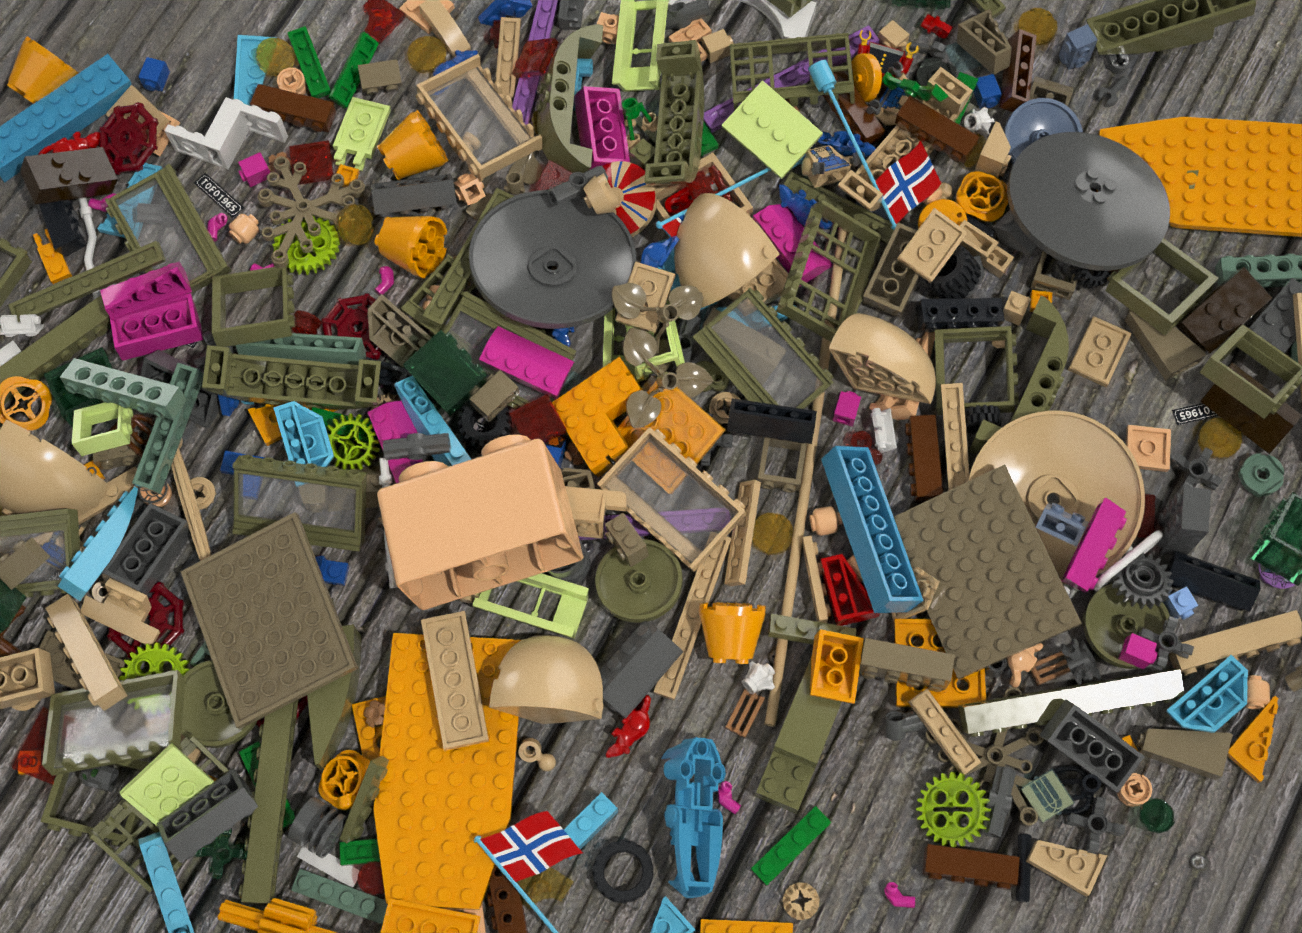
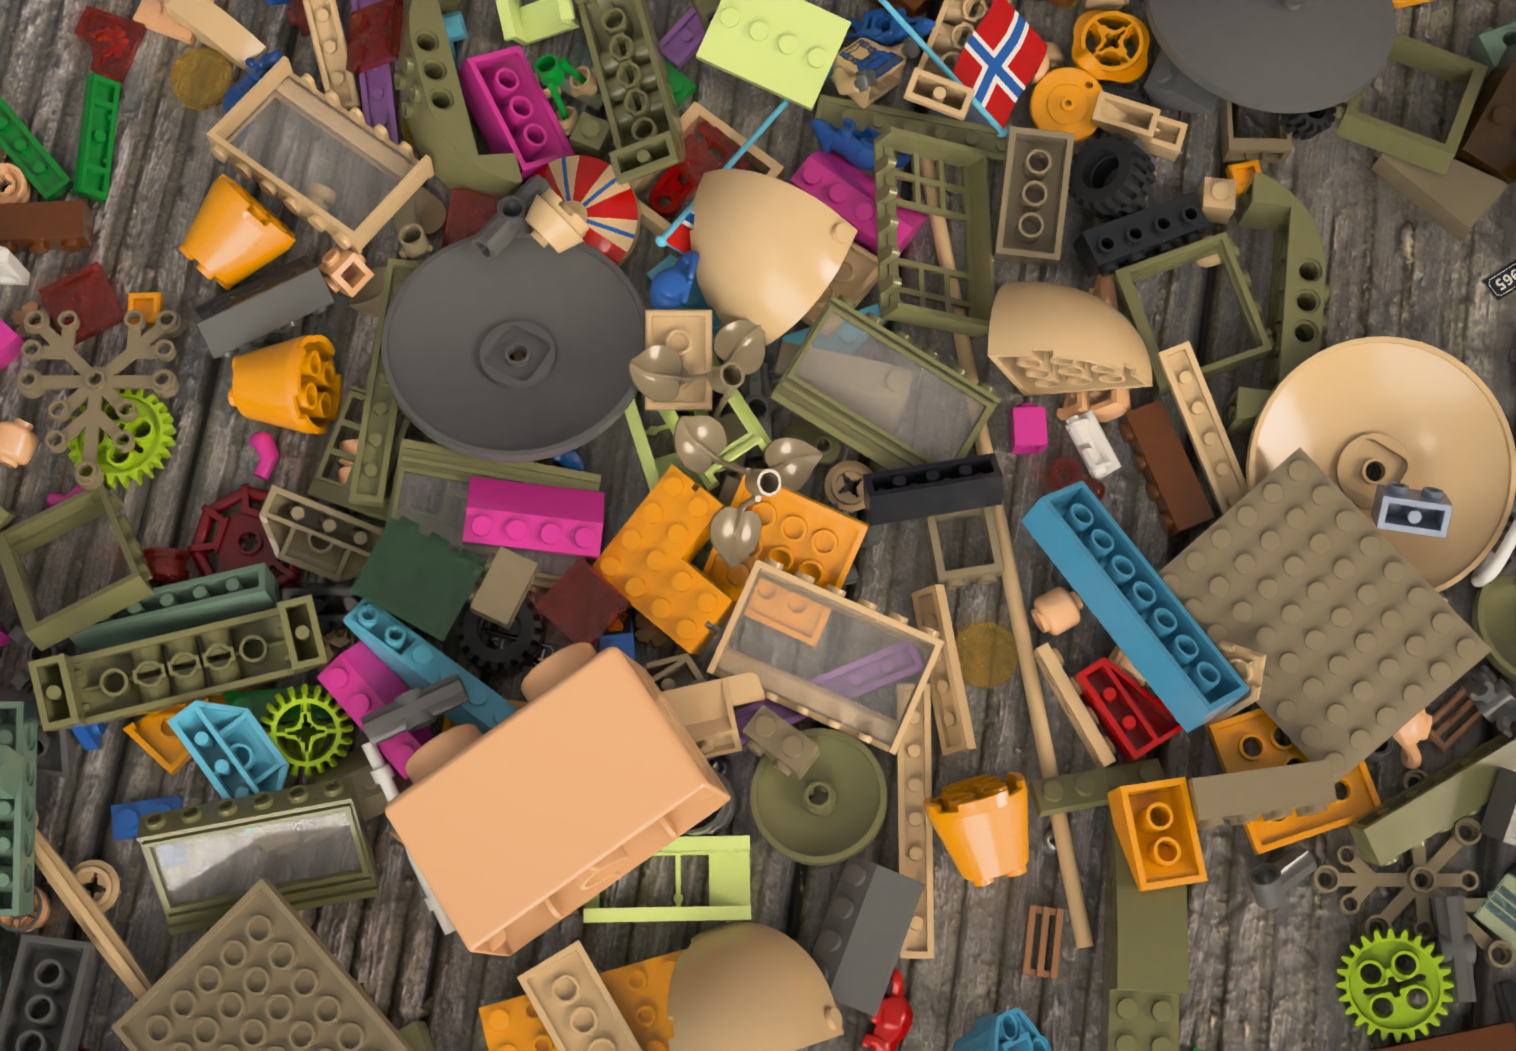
camera: 25 degrees left, 5 degrees up
blue slope [315,556,349,586] -> none
yellowish green tile [333,97,391,171] -> none
clear yellow tile [337,204,374,245] -> none
dark tan brick [358,59,402,95] -> none
white rock [742,661,775,694] -> none
tan tile [897,208,968,283] -> none
tan tile [908,689,981,775] -> none
black tyre [965,405,1001,434] -> none
dark pink slope [1061,498,1127,592] -> none
tan tile [1068,316,1132,388] -> none
light nougat plate [1126,425,1171,472] -> none

